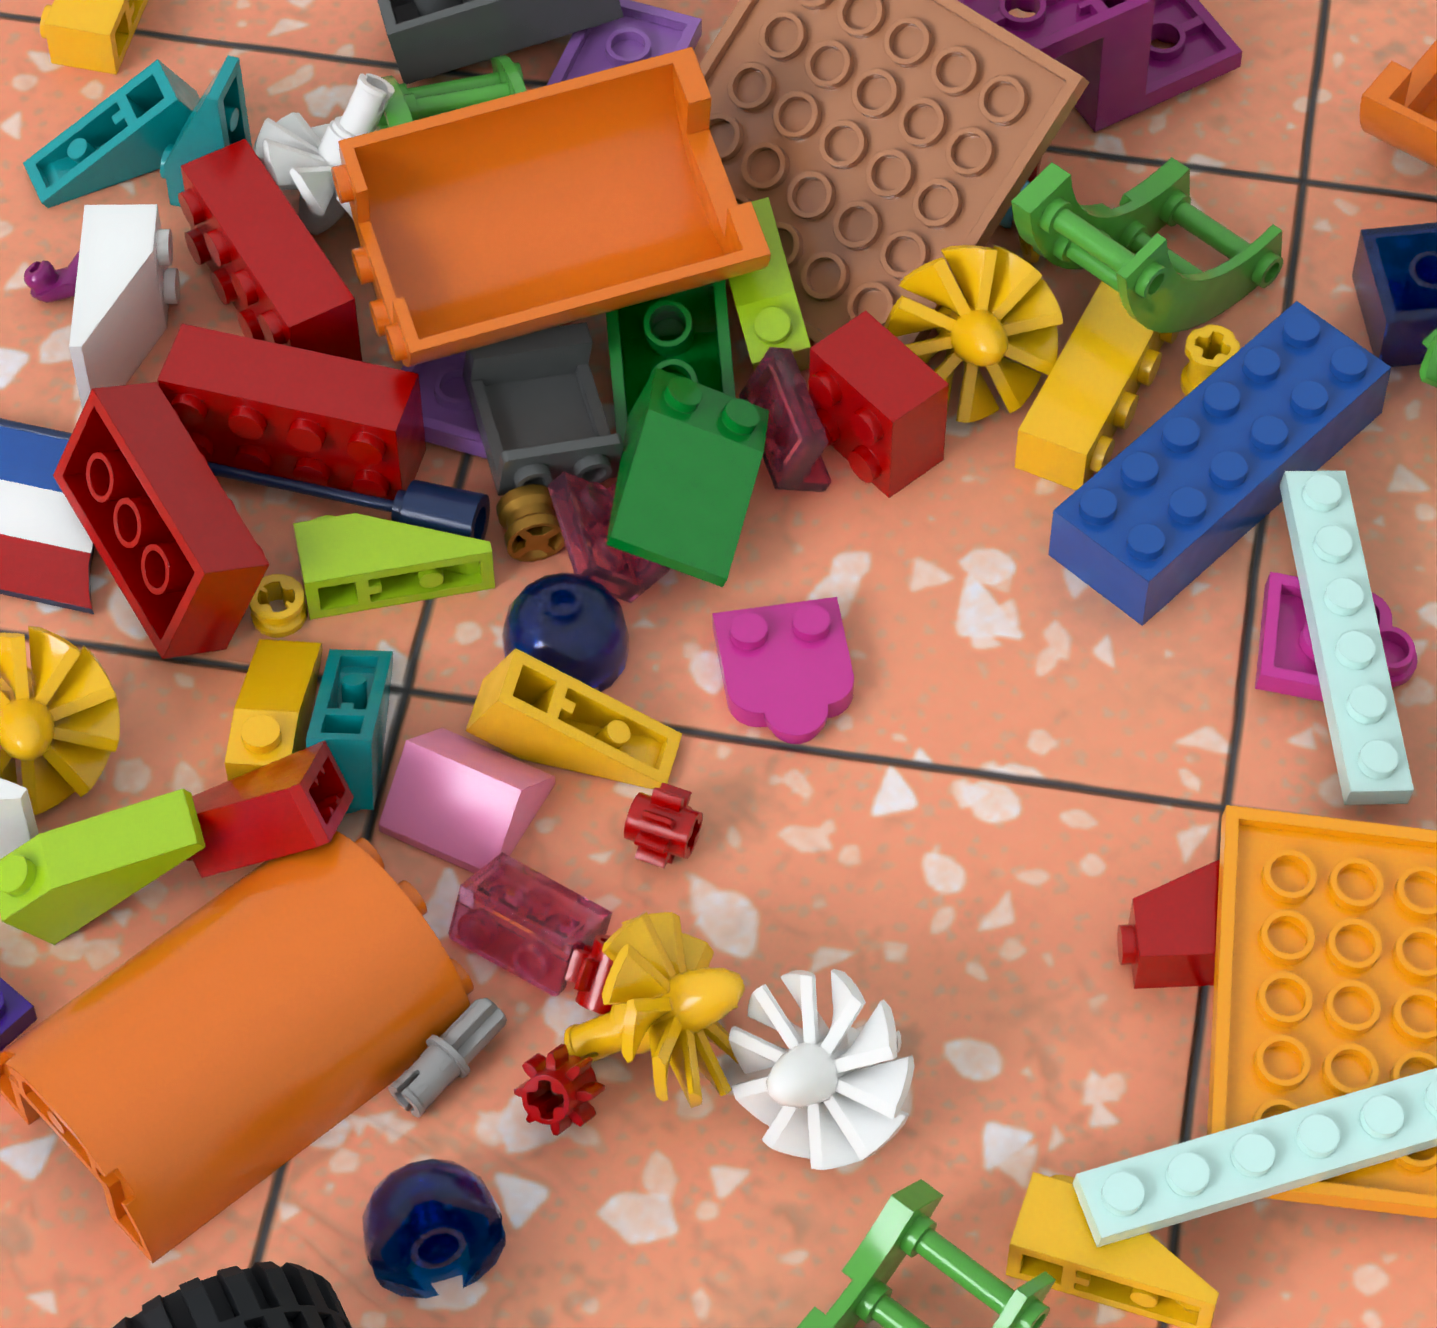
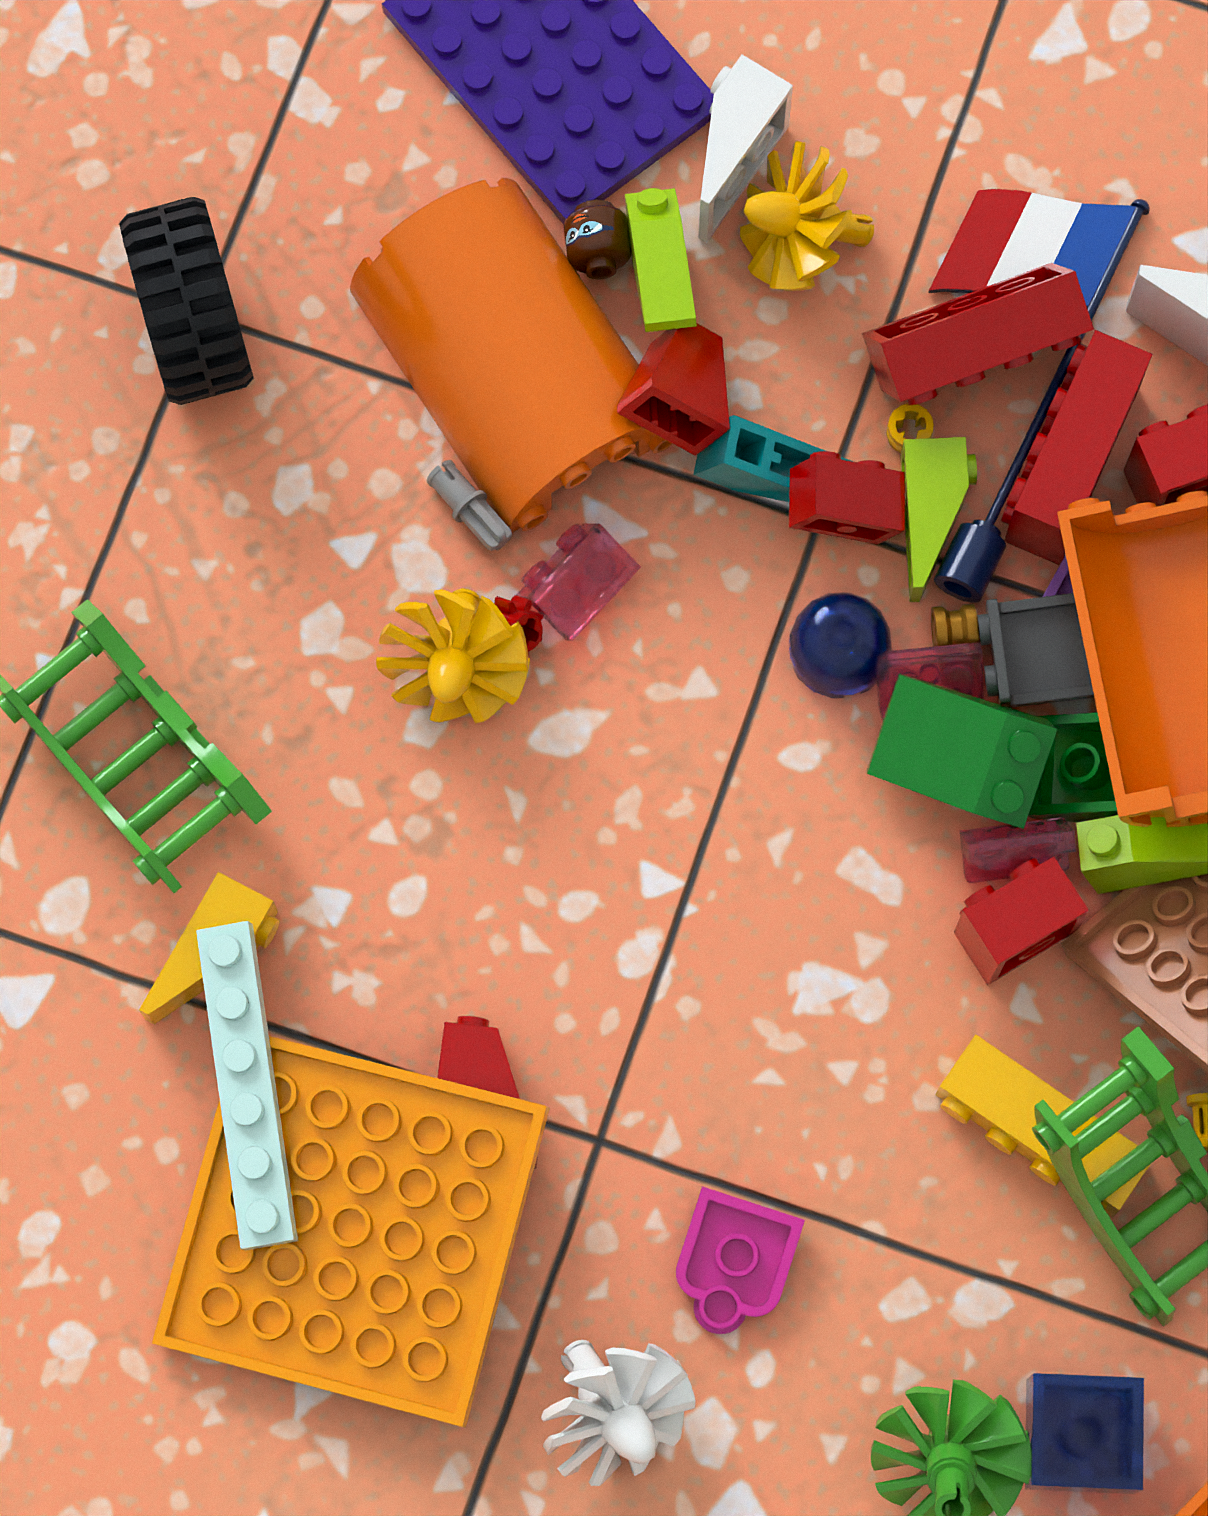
camera: 100 degrees right, 20 degrees up
yellow slope [224,639,323,781] -> none
clear blue cylinder [362,1159,506,1299] -> none
bright pink slope [378,728,555,882] -> none
yellow slope [465,648,682,789] -> none
red gear [514,1044,605,1136] -> none
red gear [624,782,703,869] -> none
dark pink plate [712,597,854,744] -> none
white piece [729,969,915,1170] -> none
yellow piece [884,245,1063,423] -> none
blue brick [1048,301,1391,626] -> none
yellow bush [1180,324,1240,396] -> none
light aqua plate [1279,471,1414,805] -> none
none -> reddish brown head [564,200,631,280]
none -> red brick [789,451,905,545]

